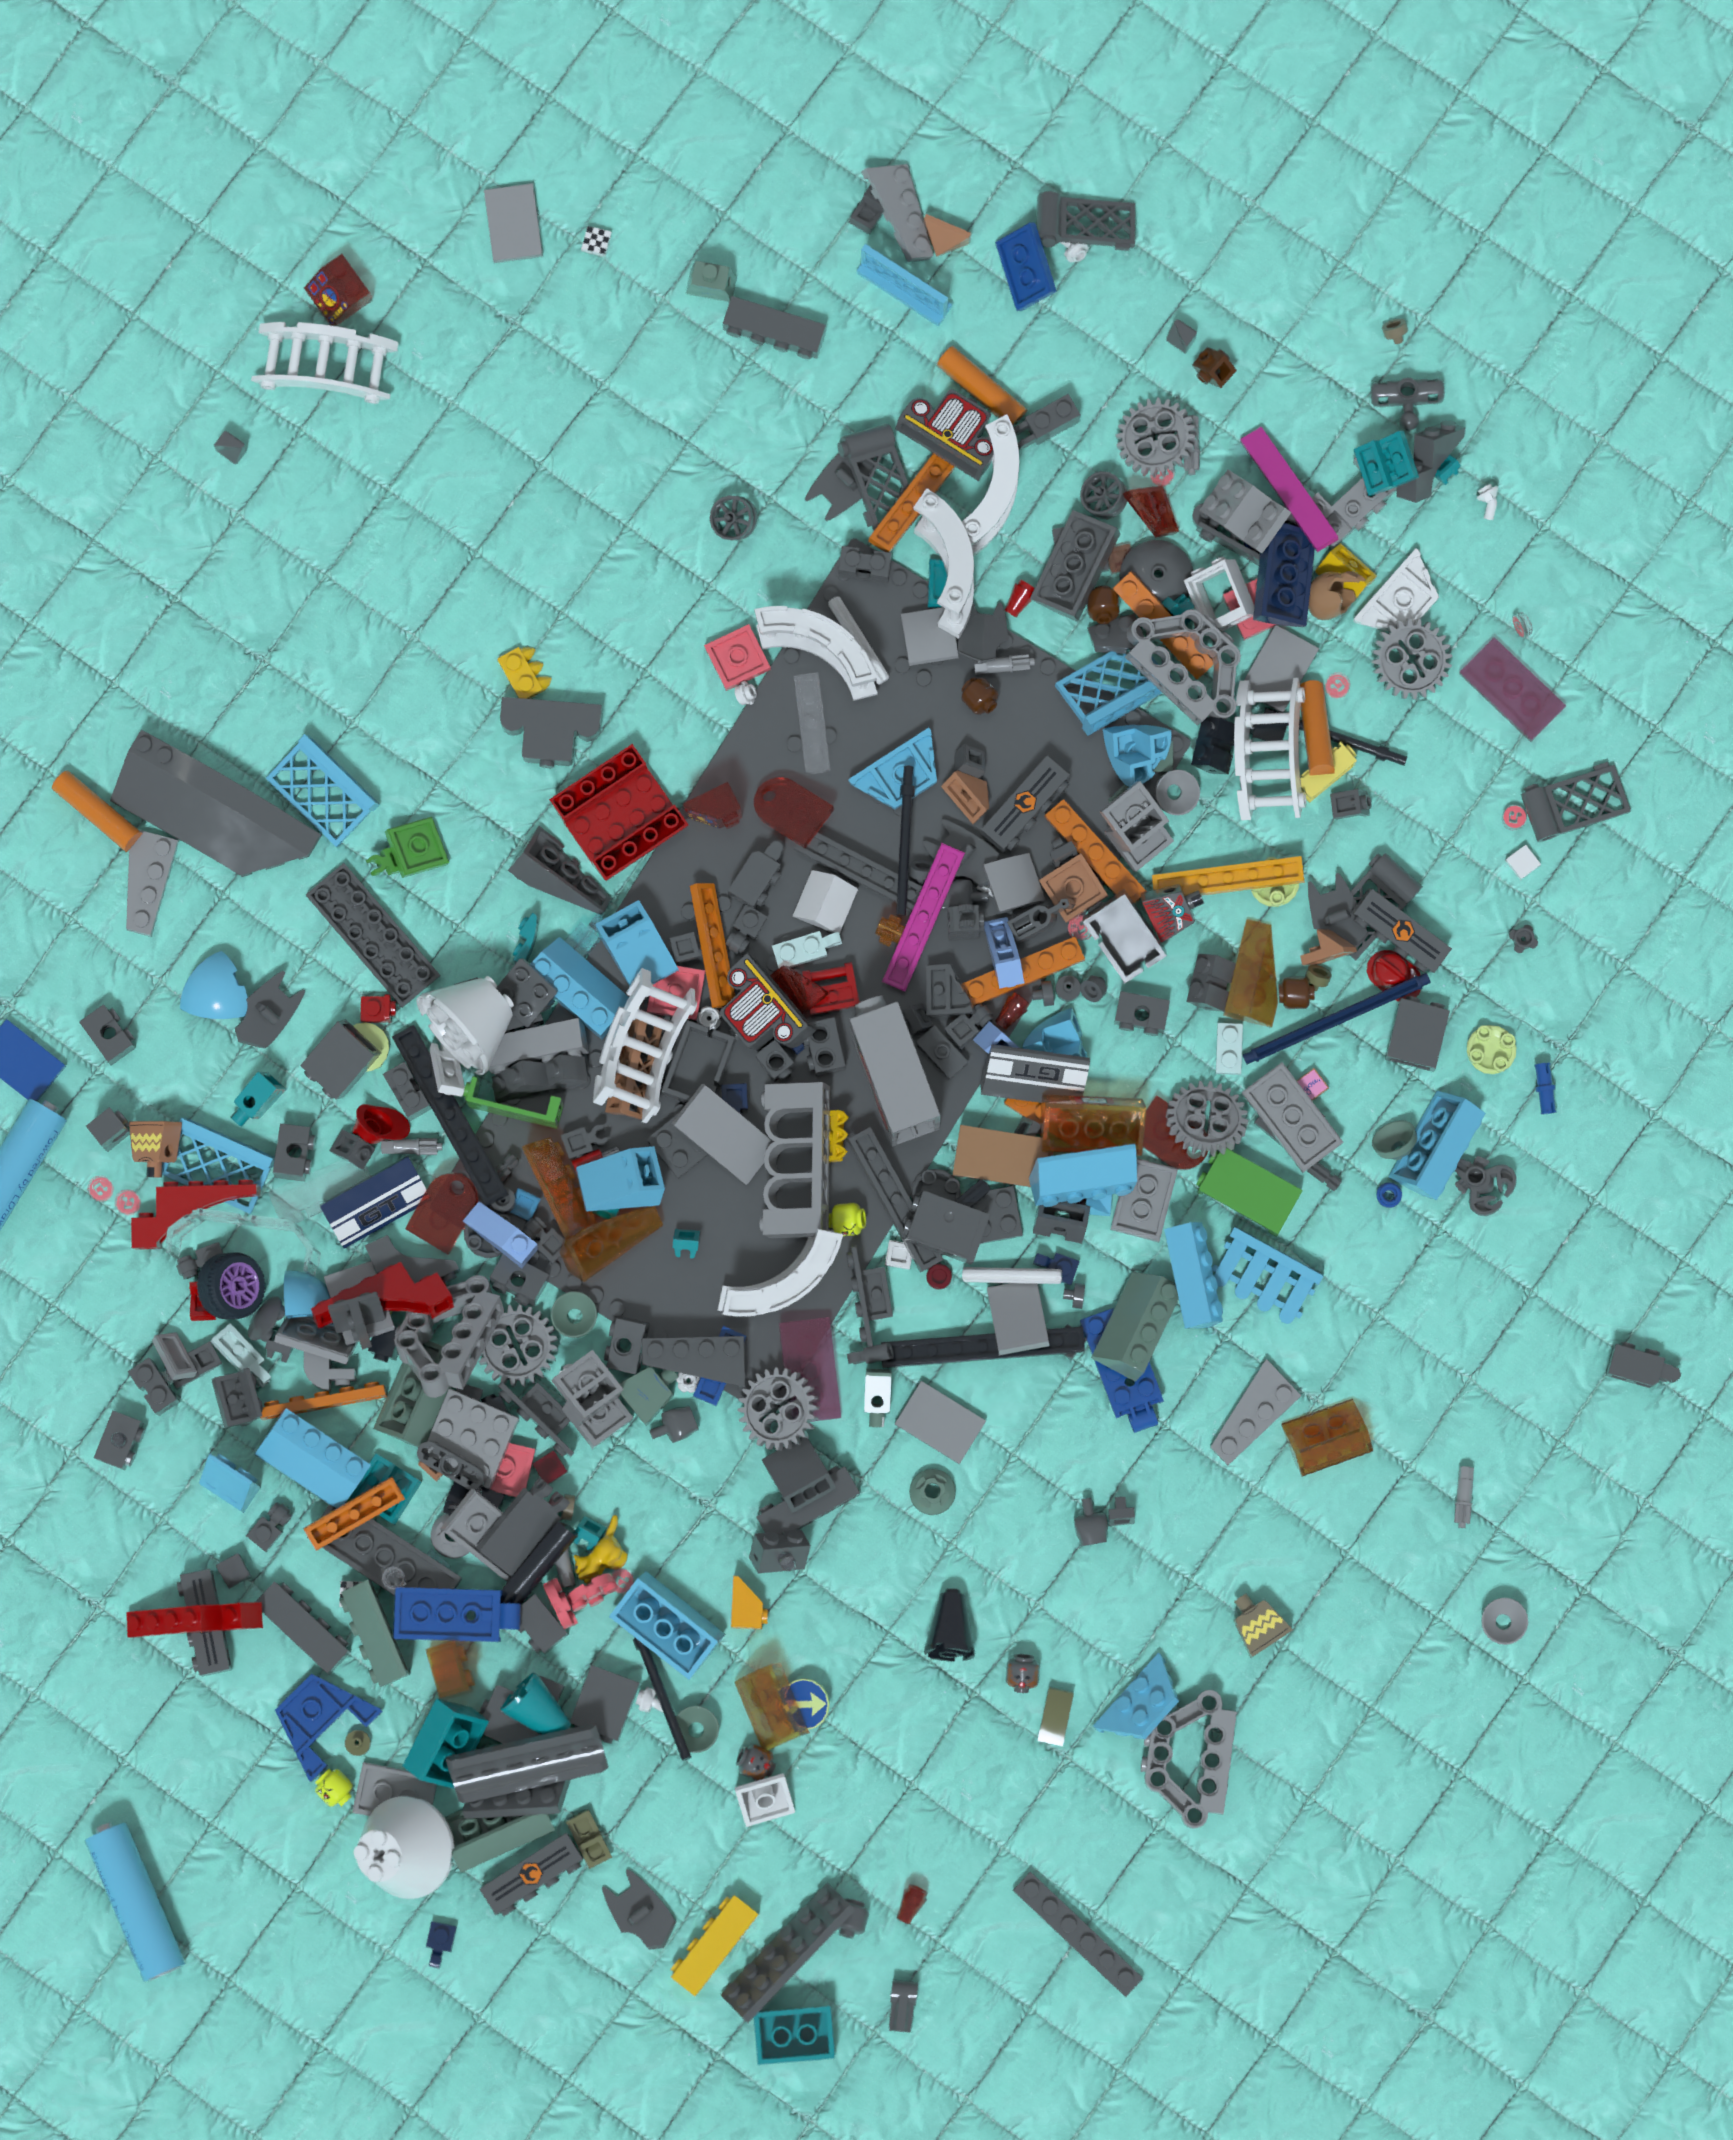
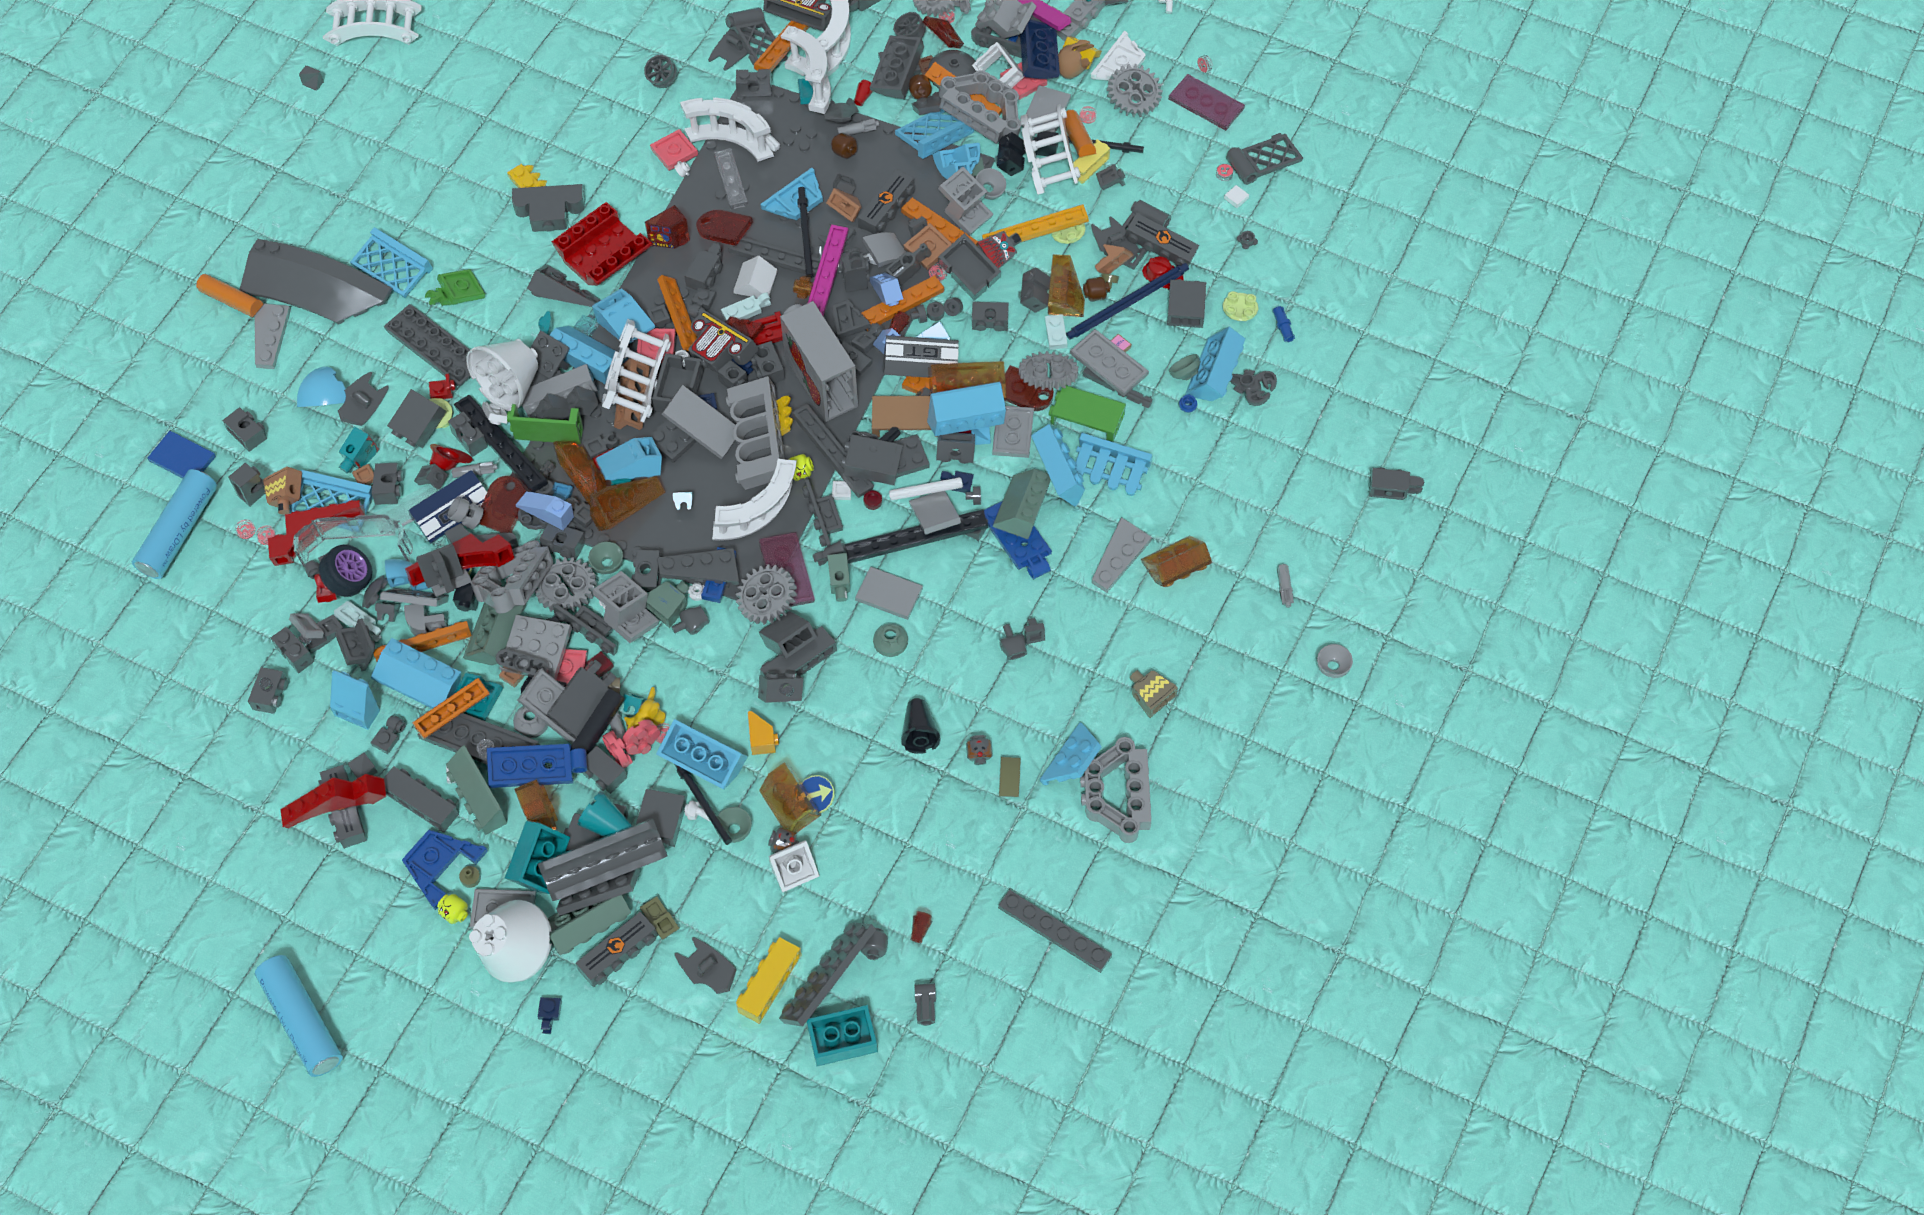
camera: 10 degrees left, 20 degrees down
light grey slope [901,607,958,666] -> none
none -> nougat tile [352,464,374,485]
none -> light grey wheel [448,496,483,530]

